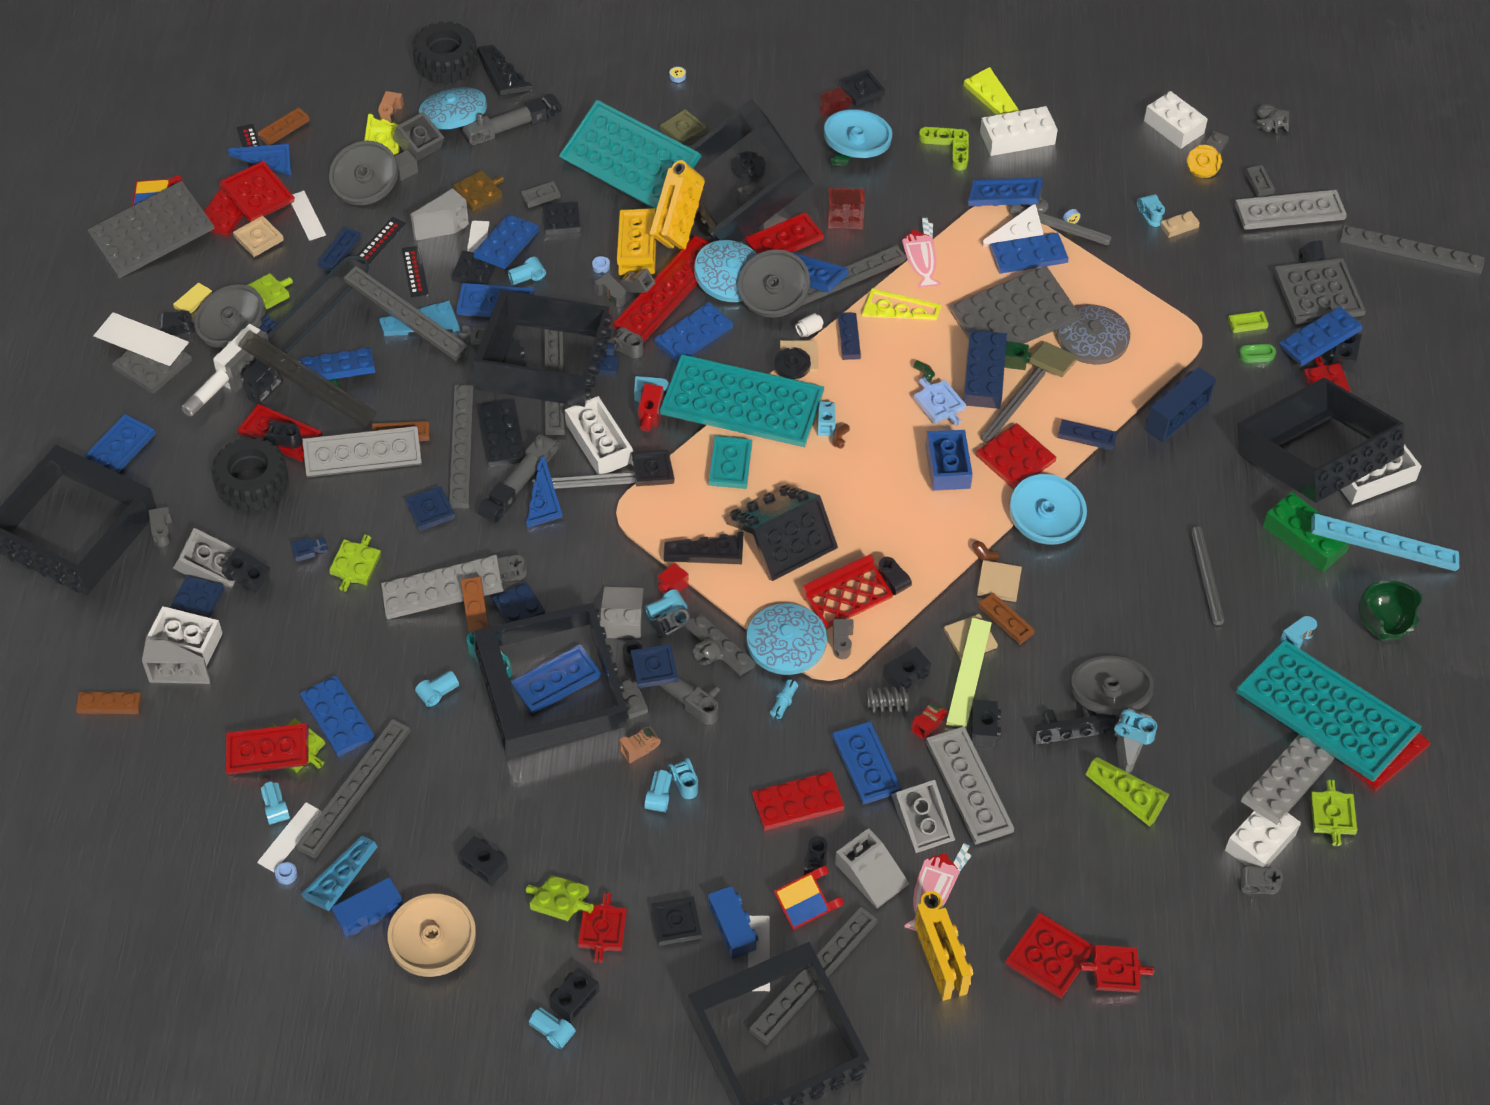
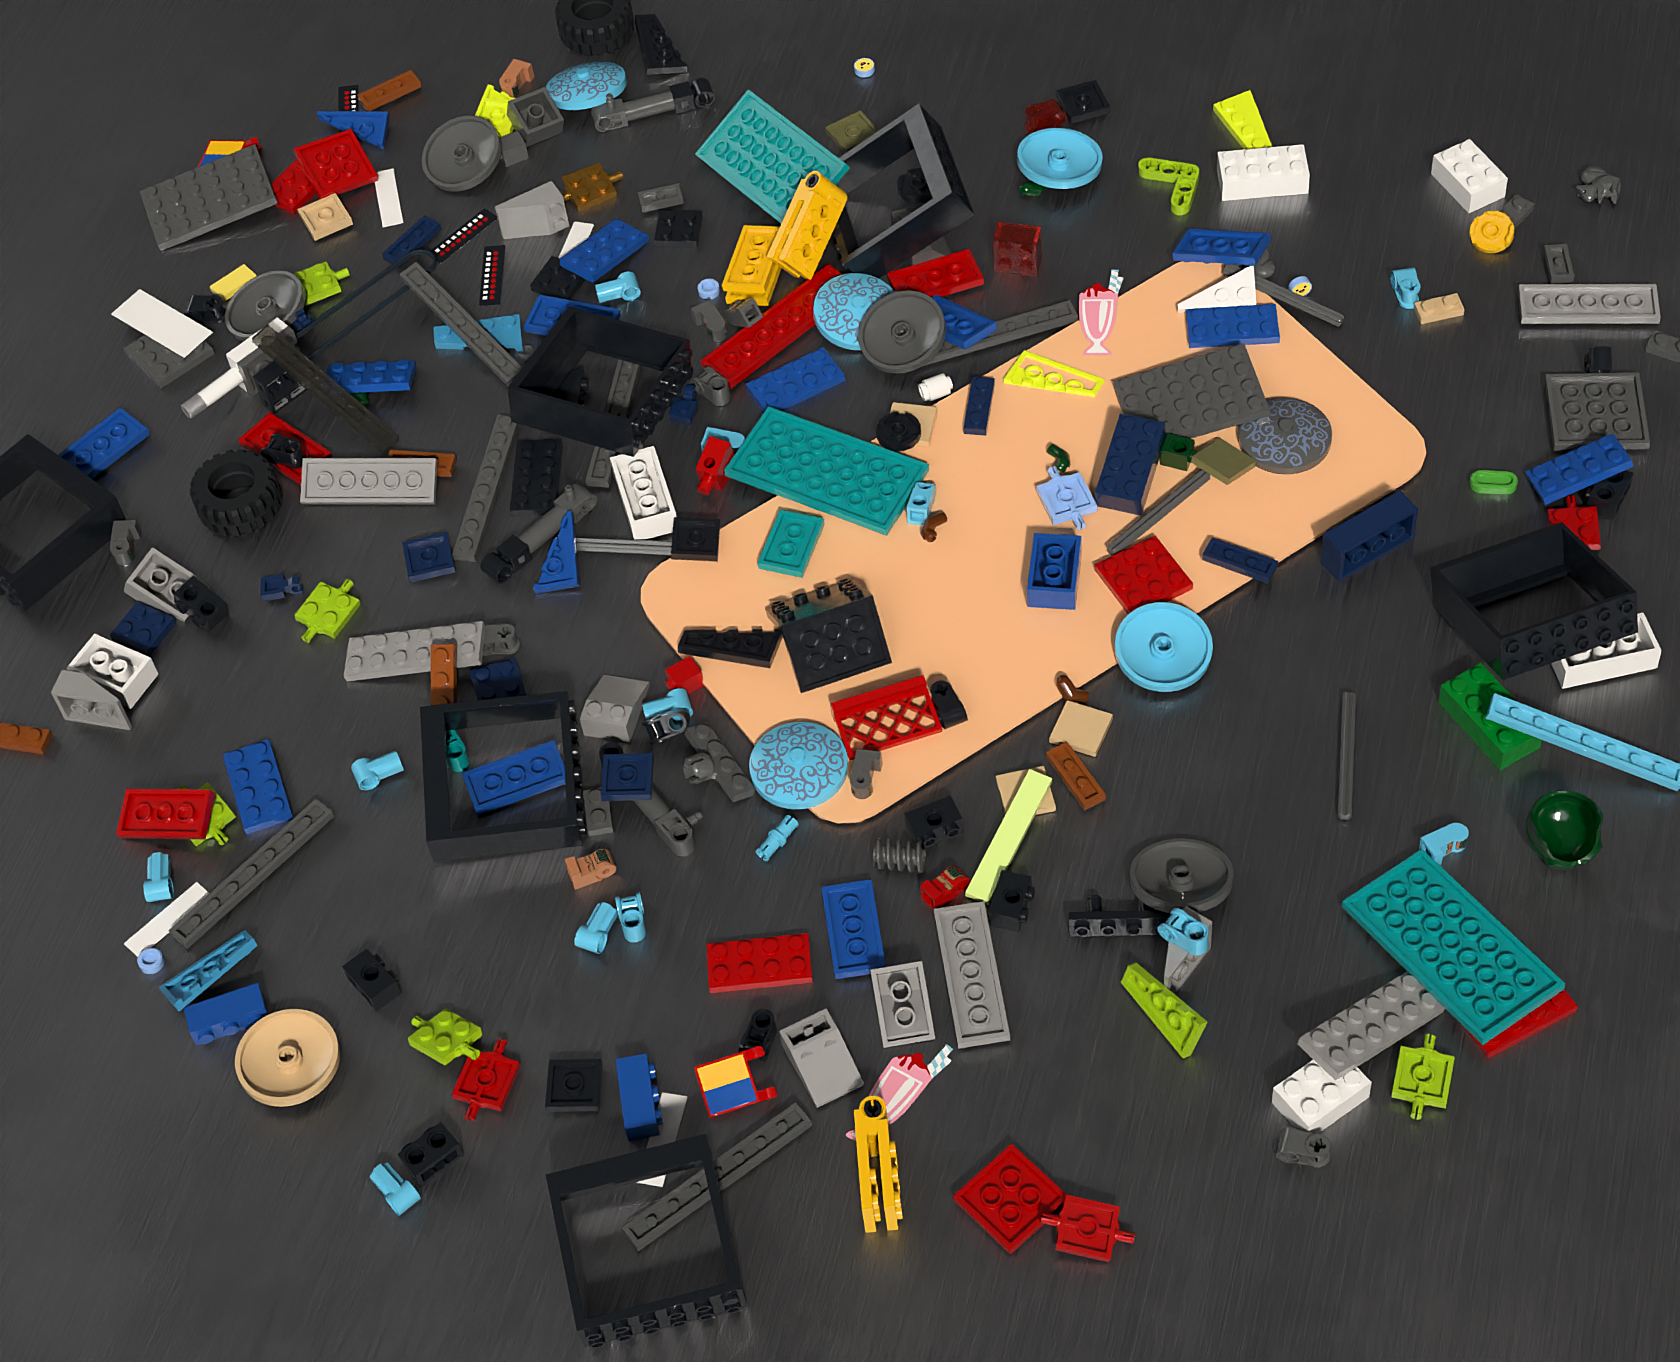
camera: 20 degrees right, 0 degrees up
lime tile [1227,311,1269,333] -> none

